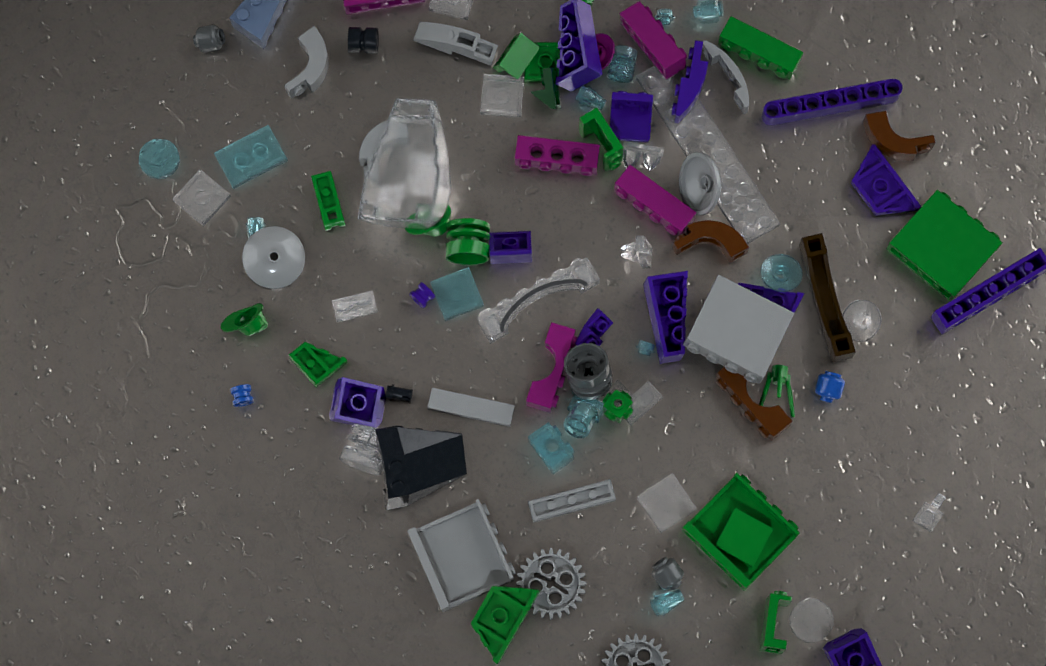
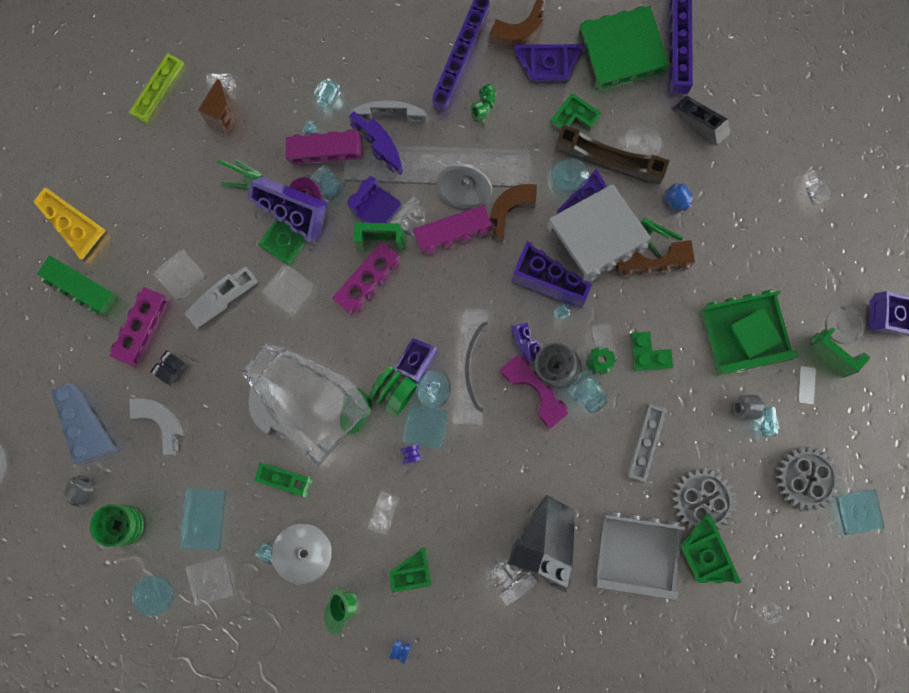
camera: 60 degrees left, 5 degrees up
dark purple slope [329,377,386,428] -> none
black pin [385,384,413,403] -> none
light grey tile [427,388,515,427] -> none
green panel [493,33,539,79] -> none
clear light blue brick [528,422,575,475] -> none
dark green slope [531,68,562,109] -> none
clear light blue cone [575,85,607,111] -> none
clear tile [621,236,652,268] -> none
clear tile [637,473,697,533] -> none
green brick [718,16,803,80] -> none
none -> green wheel [90,504,144,547]
none -> clear light blue dish [417,370,451,409]
none -> green arm [471,84,496,121]
none -> green plate [550,93,602,130]
none -> green plate [630,331,673,371]
none -> black slope [674,96,730,145]
none -> white sticker [799,366,816,404]

